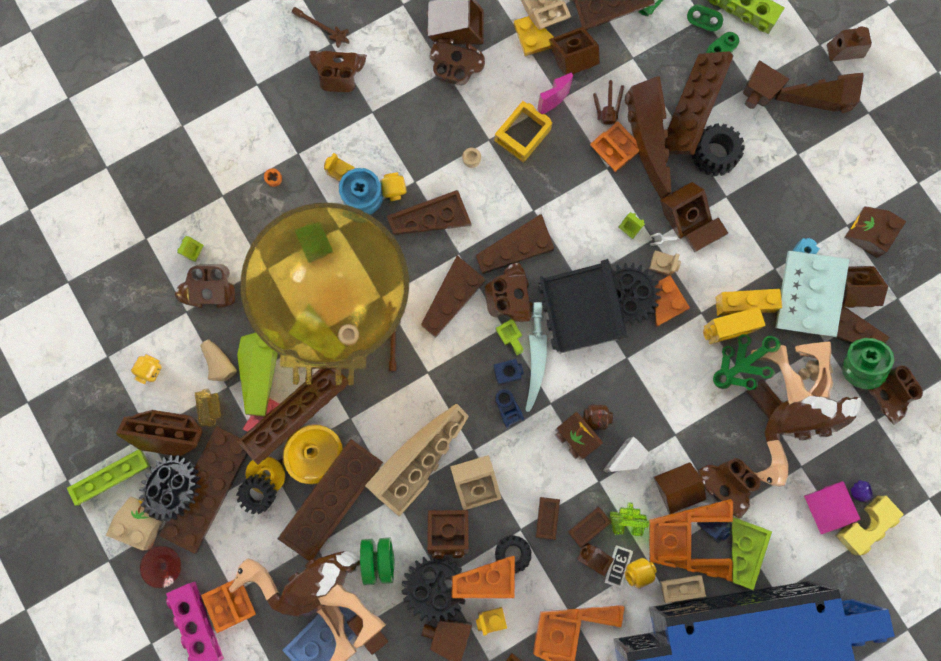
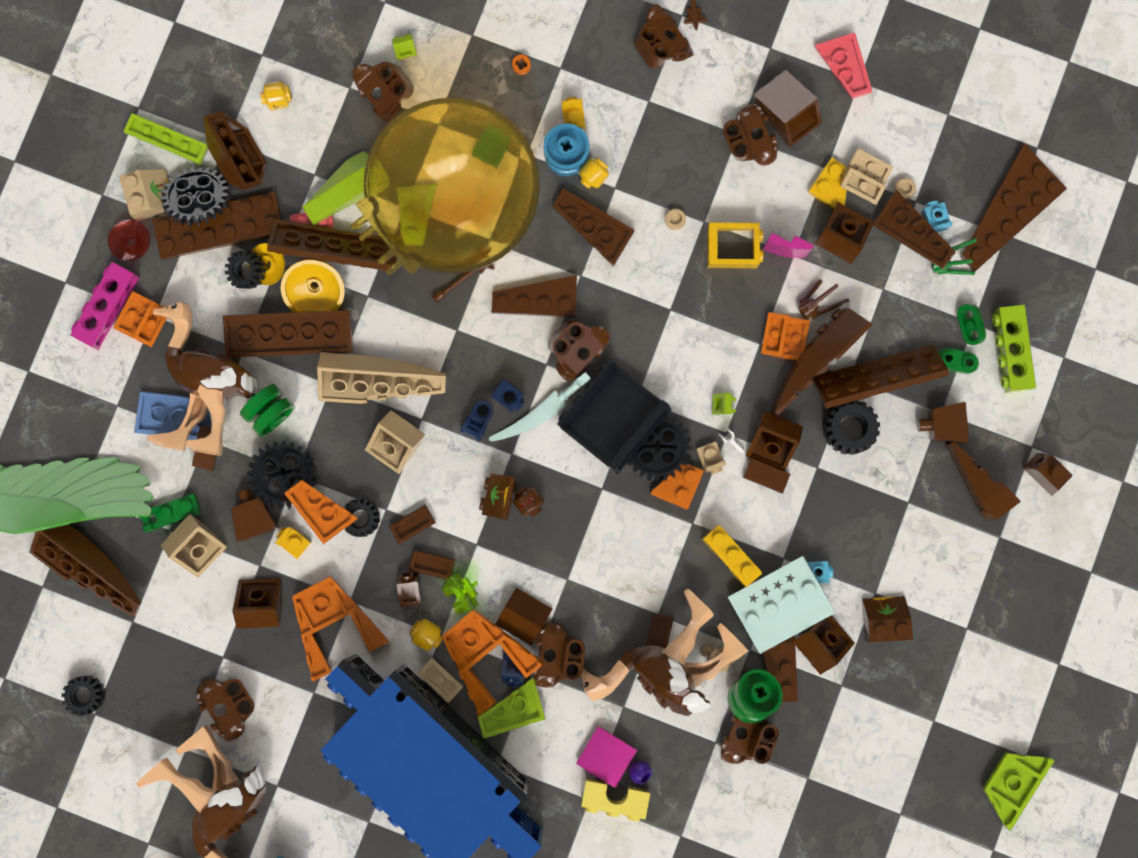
camera: 50 degrees right, 5 degrees up
clear yellow piece [194,388,222,427] -> none
tan piece [200,339,237,381] -> none
tan tile [338,324,359,346] -> none
reddish brown plate [427,510,469,559] -> none
reddish brown wing [476,214,554,274] -> none
lime plate [495,319,524,355] -> none
white slope [603,437,649,473] -> none
sticker [605,545,633,588] -> none
yellow window [703,307,766,344] -> none
green plant [713,334,781,390] -> none

